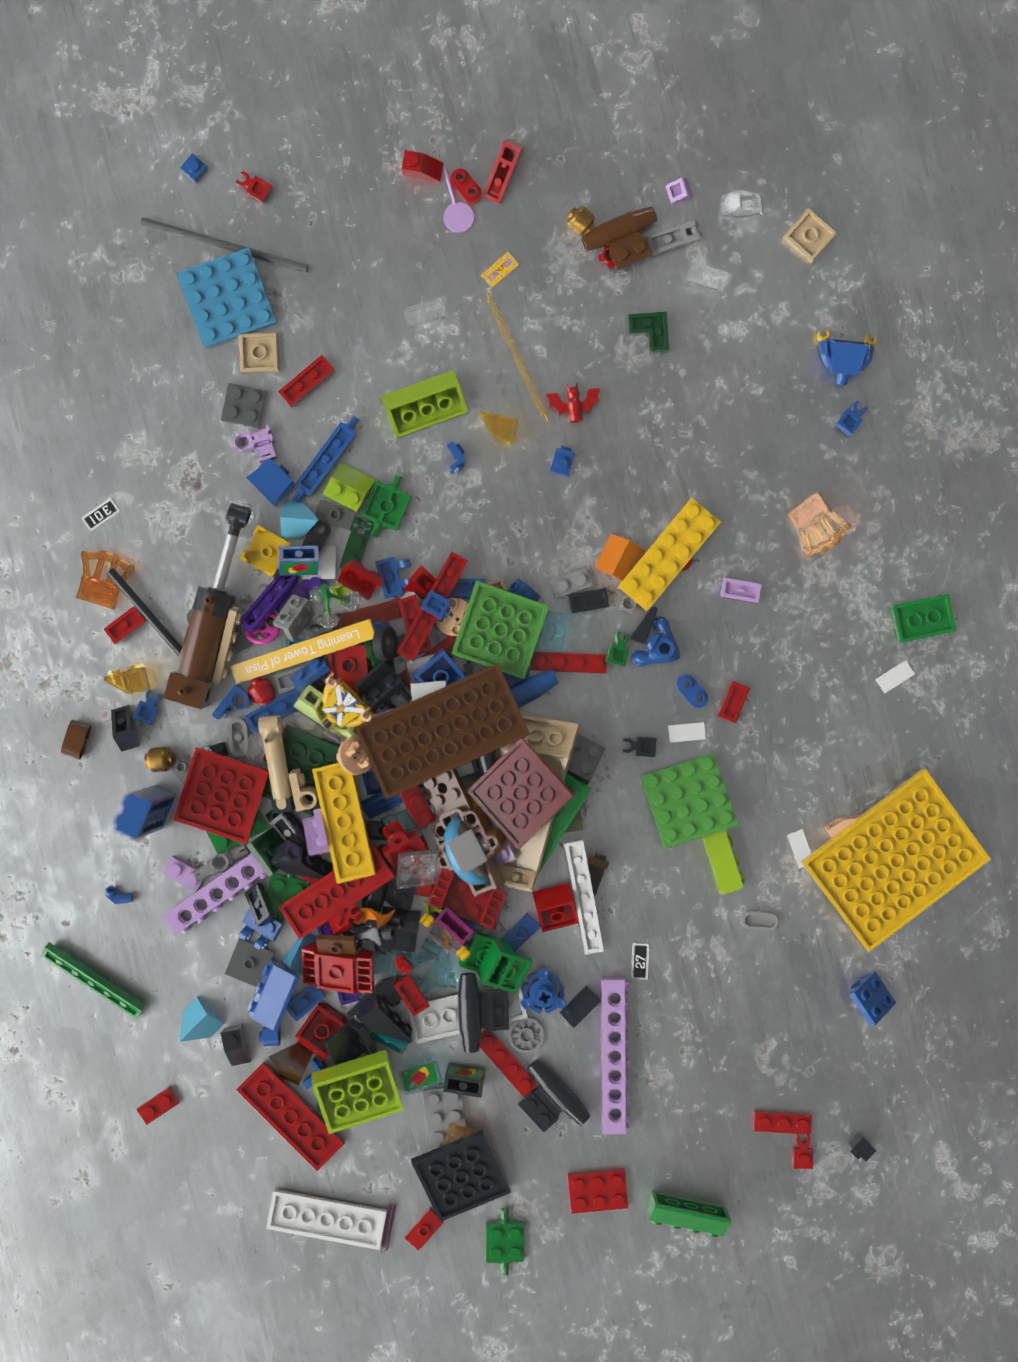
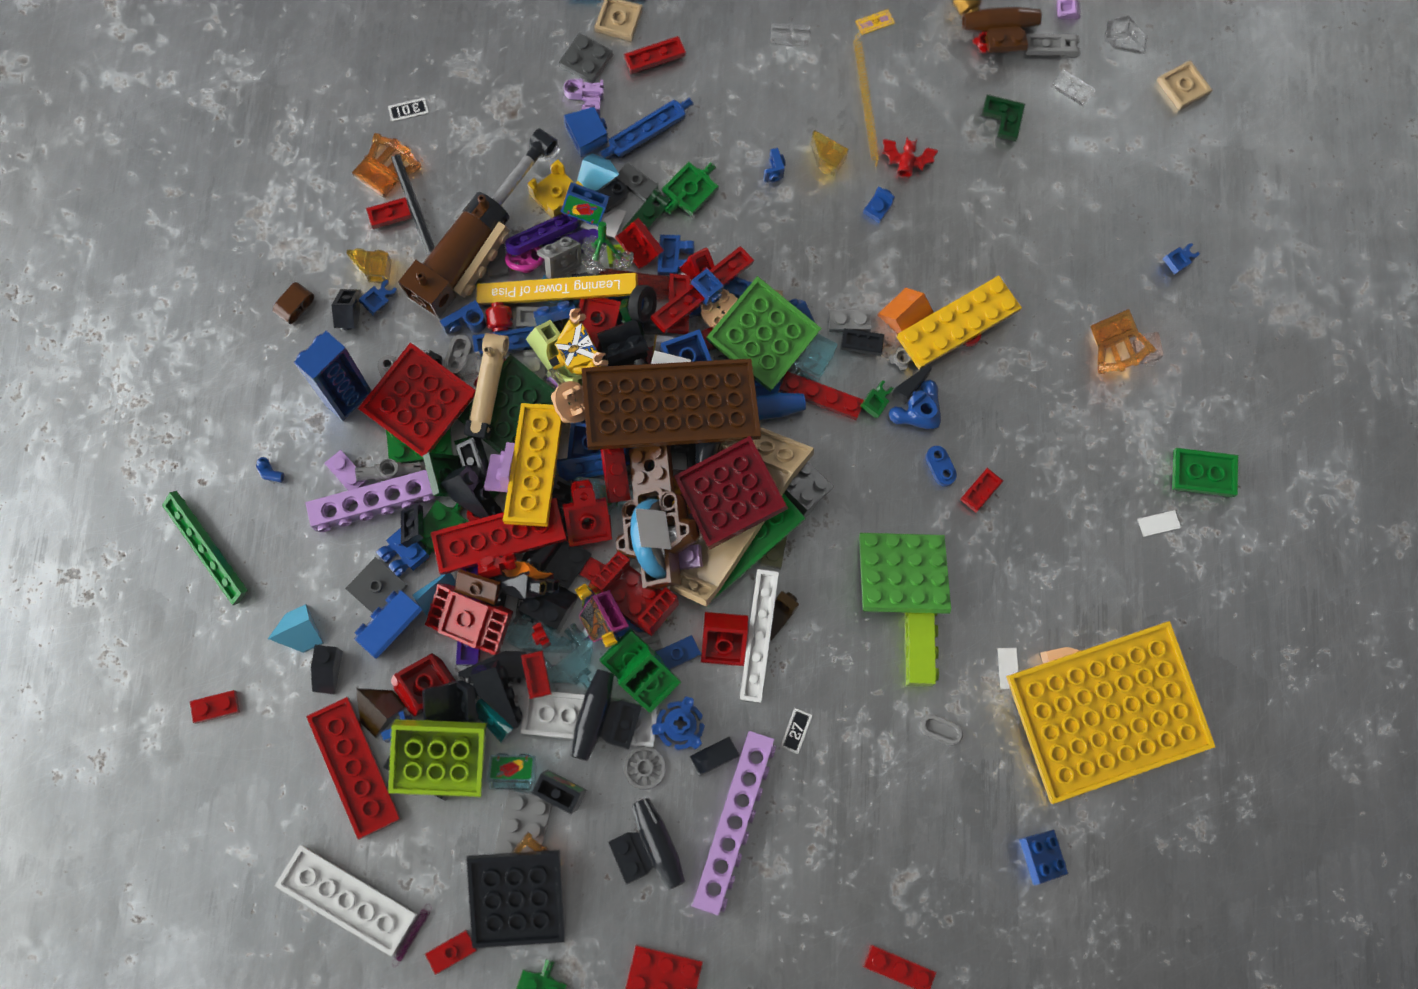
camera: 20 degrees right, 15 degrees down
pearl gold head [144,747,175,772] -> none
blue plate [259,1025,281,1046] -> none
blue plate [286,985,326,1022] -> none
tan plate [289,768,319,811] -> none
lime slope [323,462,376,514] -> none
lime slope [381,370,468,438] -> none
clear plate [395,849,438,889] -> none
red plate [480,1029,537,1097] -> none
black plate [622,737,657,757] -> none
white sticker [668,722,706,743] -> none
lavender plate [720,577,762,603] -> none
blue torso [817,330,877,385] -> none

